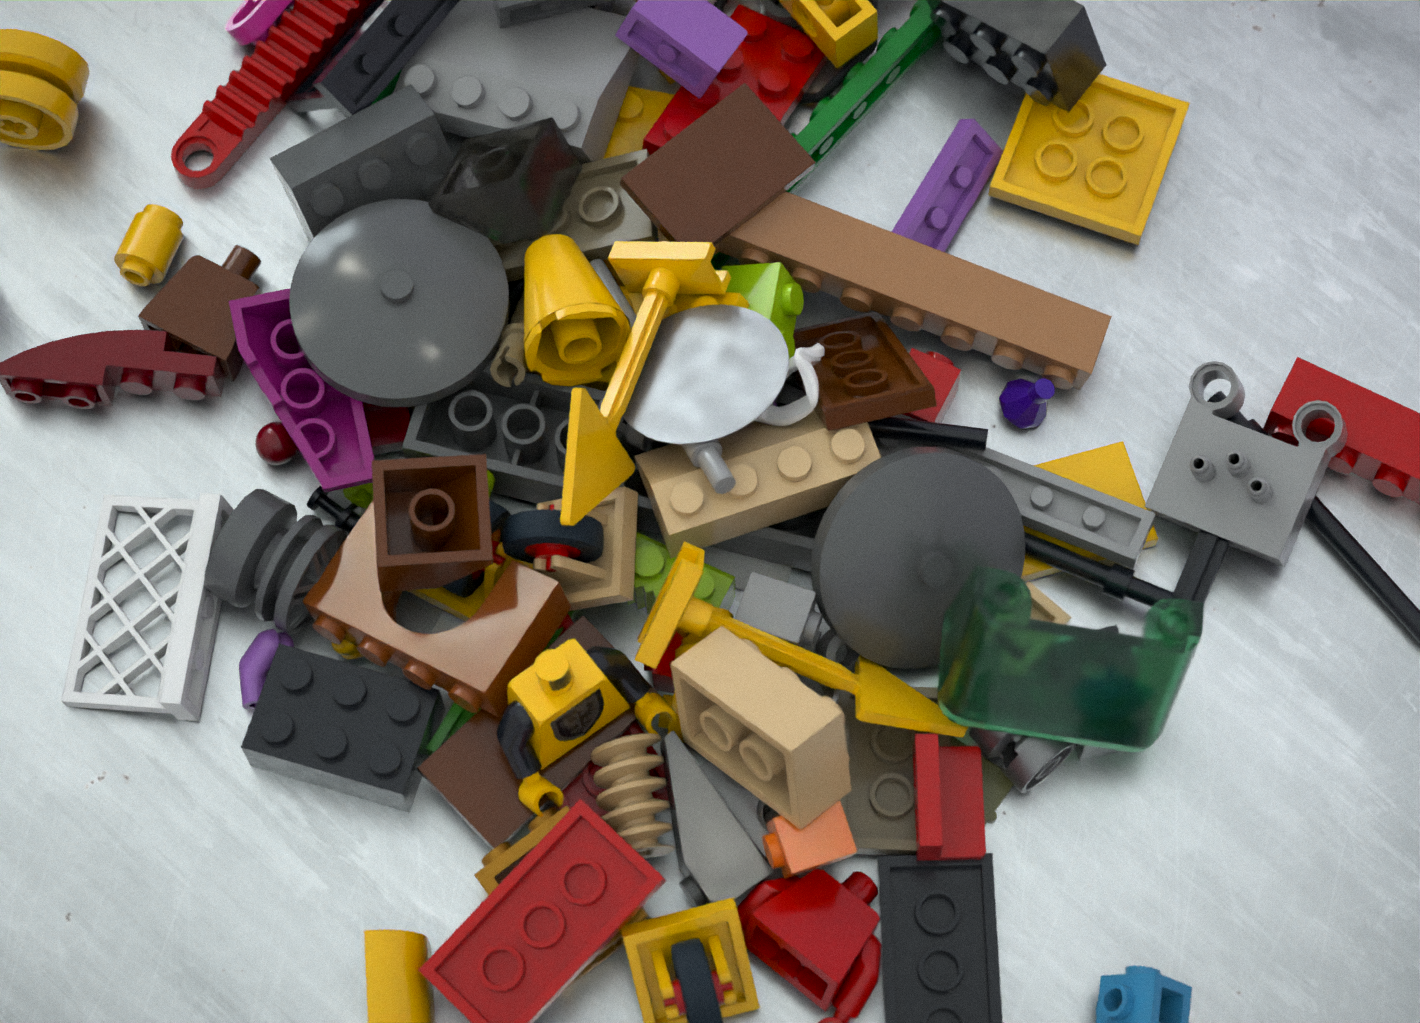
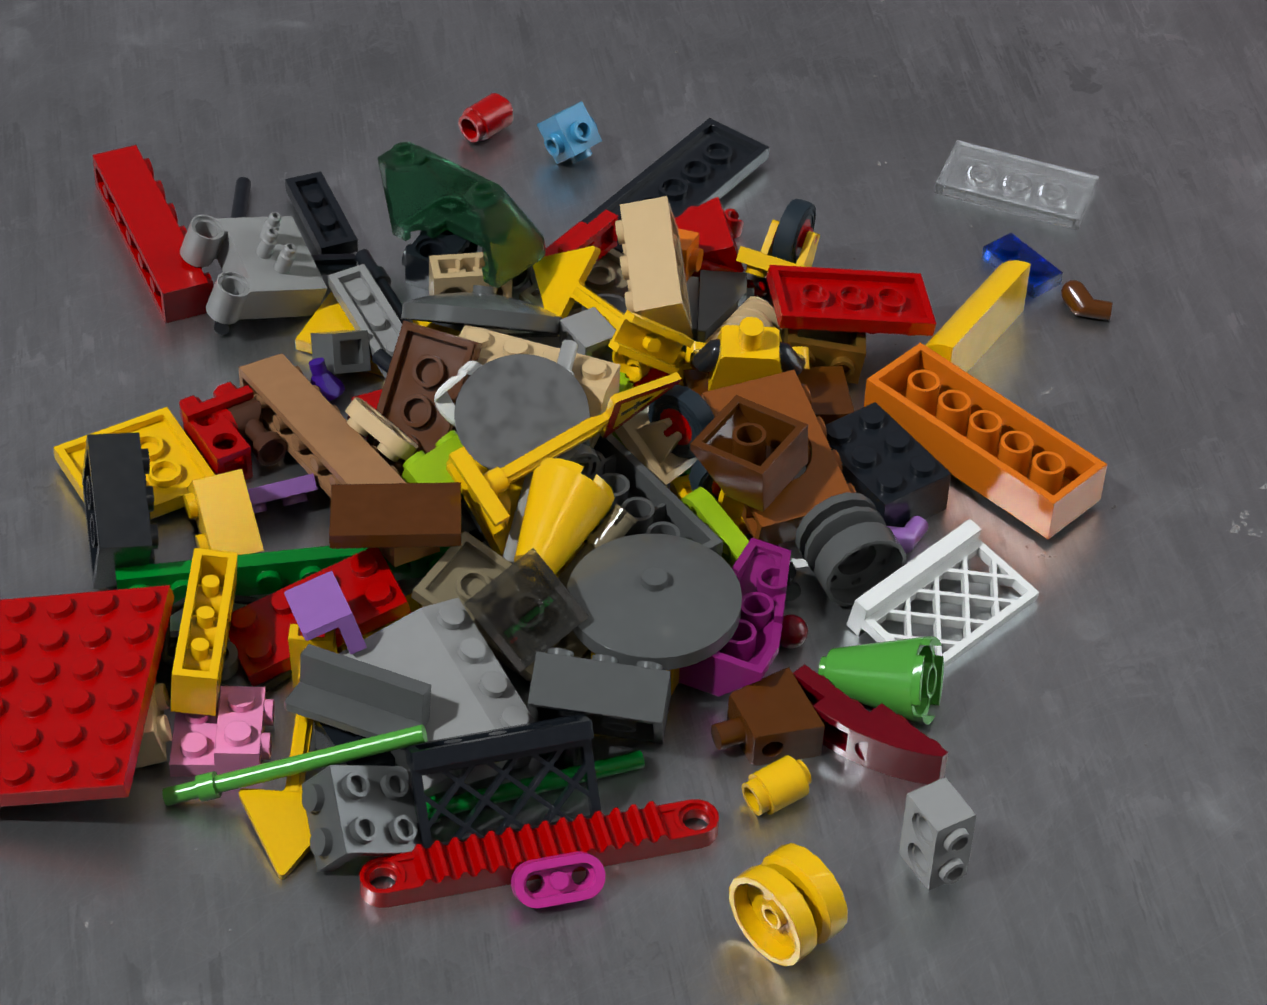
camera: 145 degrees left, 25 degrees down
none -> red hips [179,382,287,480]
none -> yellow brick [183,469,264,555]
none -> black plate [285,171,358,254]
none -> dark grey panel [311,330,371,374]
none -> tan plate [345,397,418,462]
none -> red brick [458,93,513,142]
none -> bright green cone [818,636,944,725]
none -> orange brick [864,342,1107,539]

